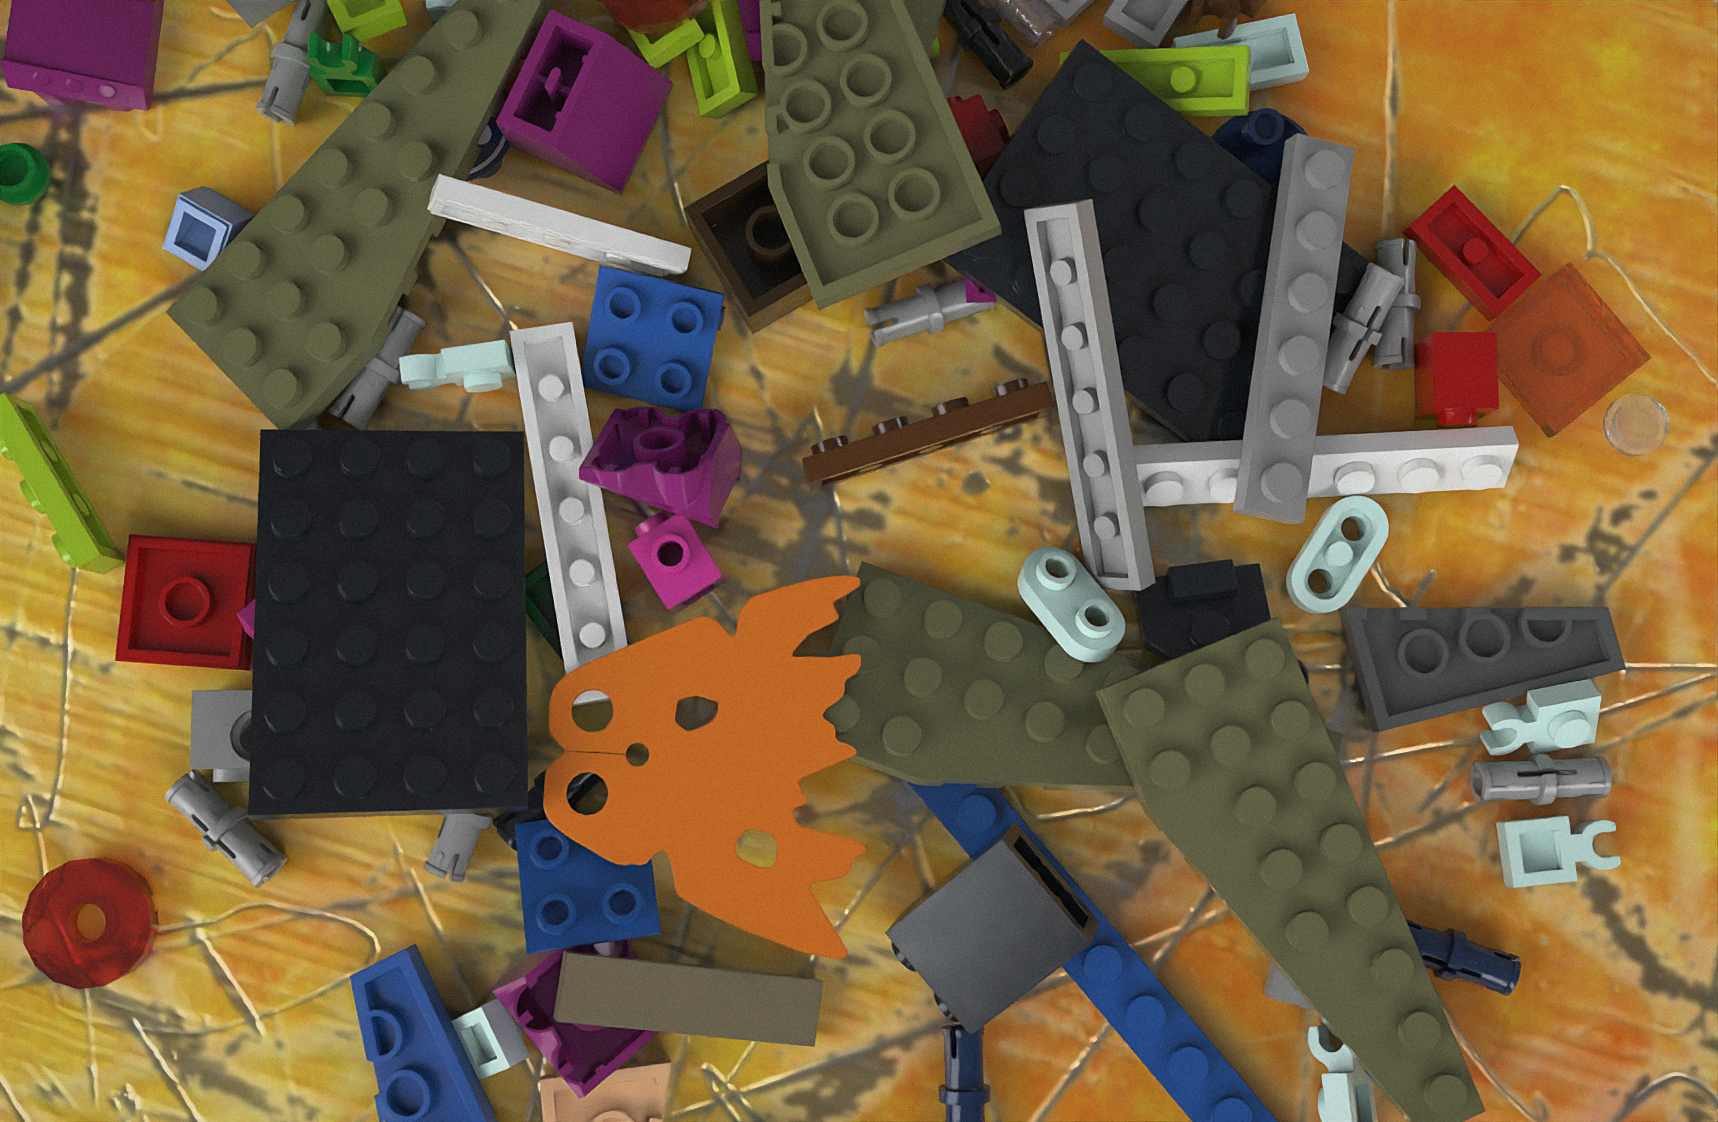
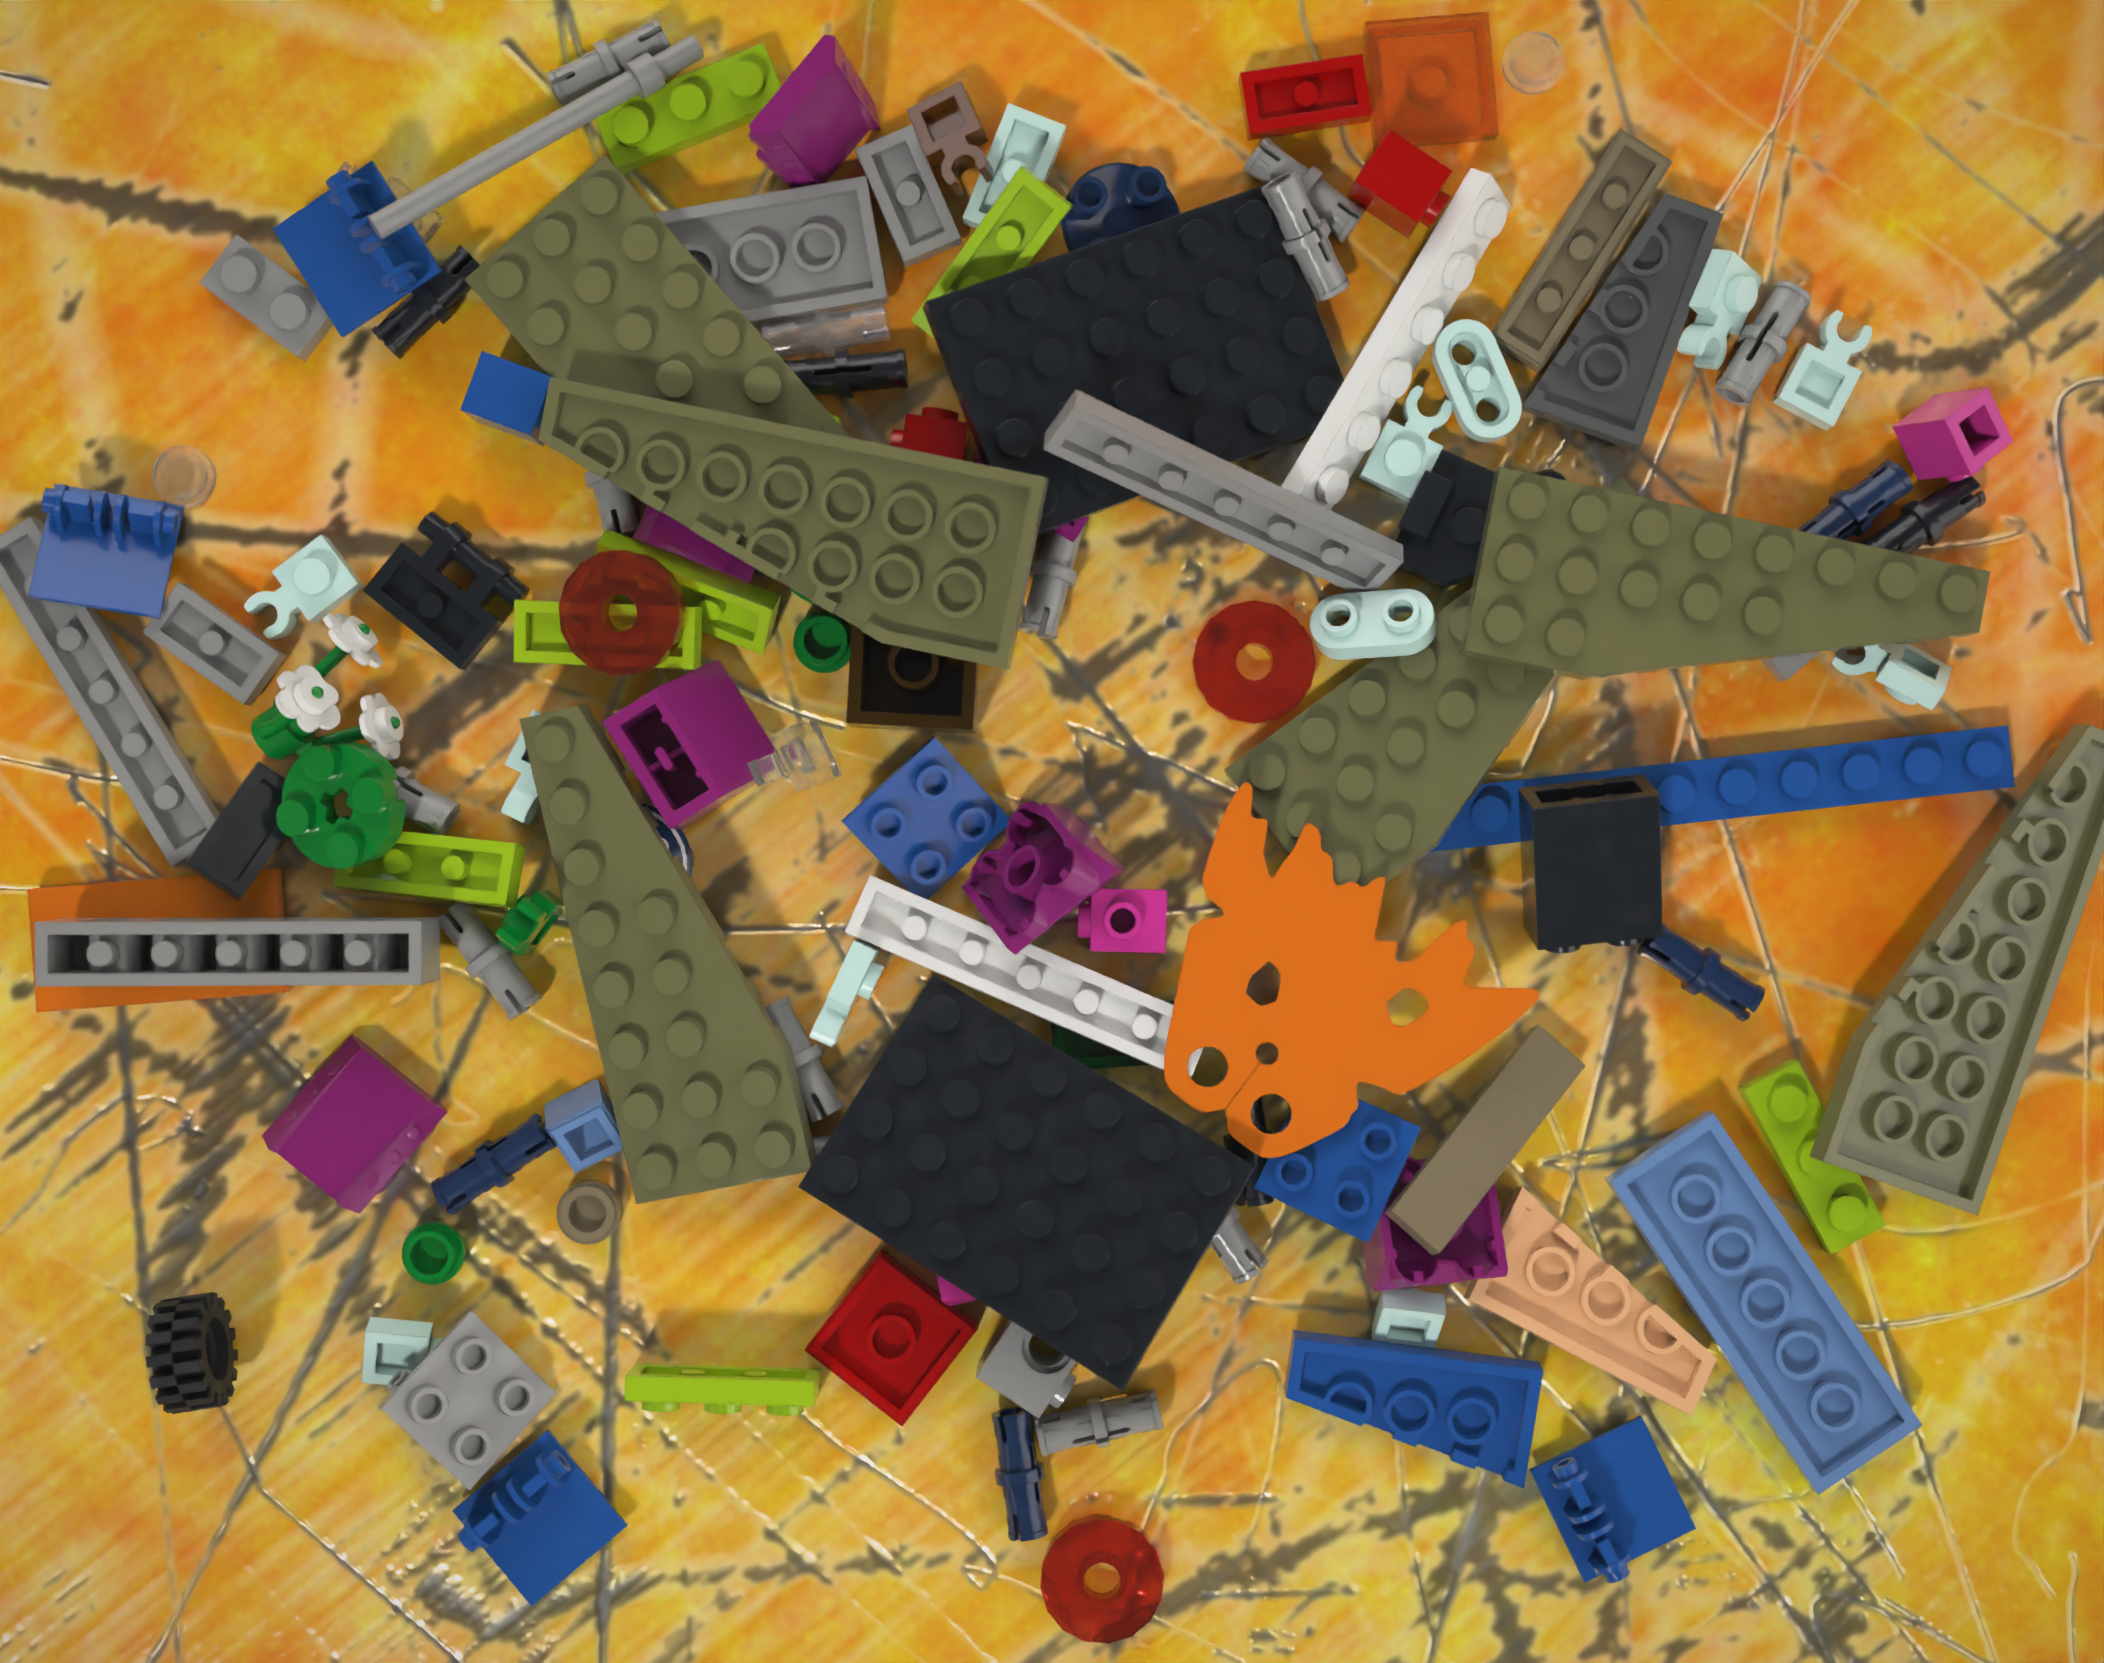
camera: 55 degrees left, 5 degrees up
white tile [427,174,692,281] -> none
reddish brown plate [802,378,1054,492] -> none
light grey plate [1233,133,1355,525] -> none
none -> dark blue pin [431,1113,557,1215]
none -> dark tan tile [557,1180,622,1244]
none -> clear plate [747,720,842,793]
none -> green plate [793,611,851,674]
none -> dark blue pin [991,1407,1048,1541]
none -> clear red tile [1191,600,1316,725]
none -> light aqua plate [1358,385,1453,503]
none -> dark tan tile [1492,129,1673,373]
none -> black pin [1860,476,1986,554]
none -> dark pink brick [1893,387,2013,482]

